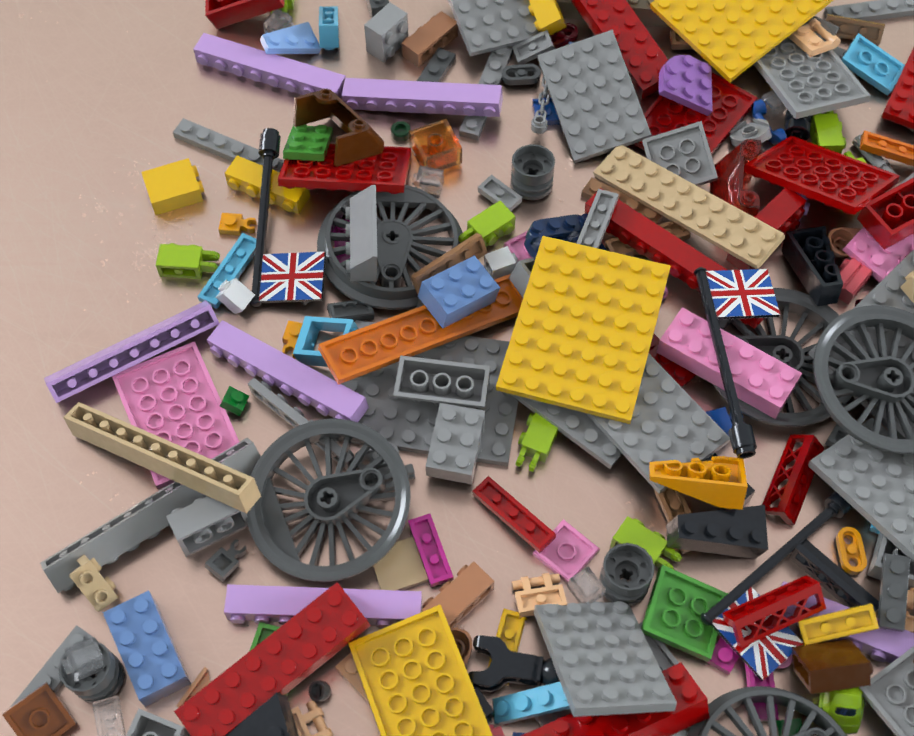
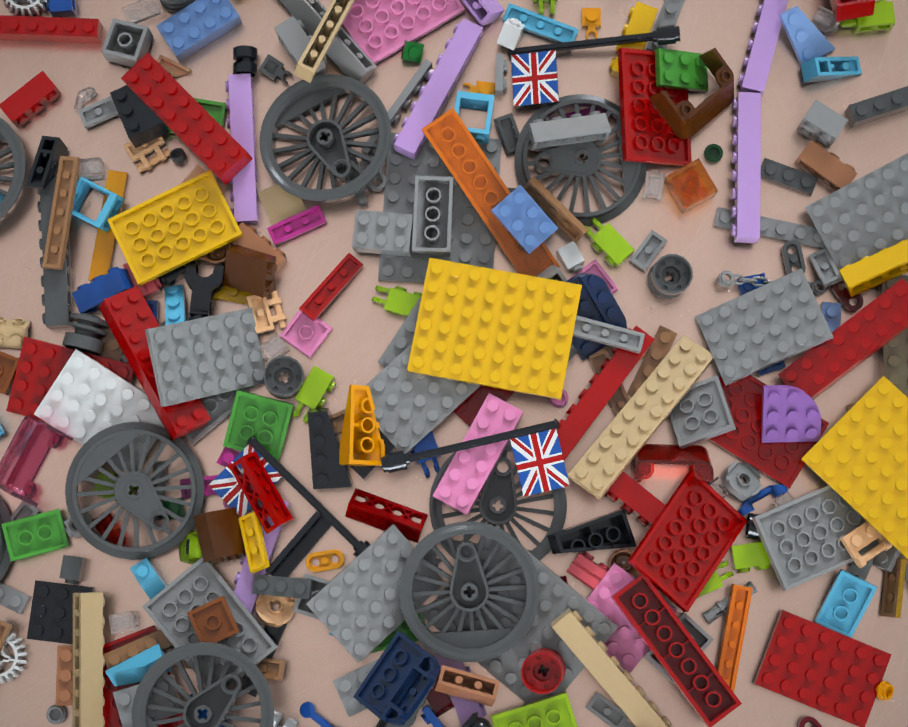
camera: 90 degrees right, 20 degrees up
none -> reddish brown brick [223,245,277,298]
none -> black wheel [233,45,258,78]
none -> light grey plate [495,54,508,96]

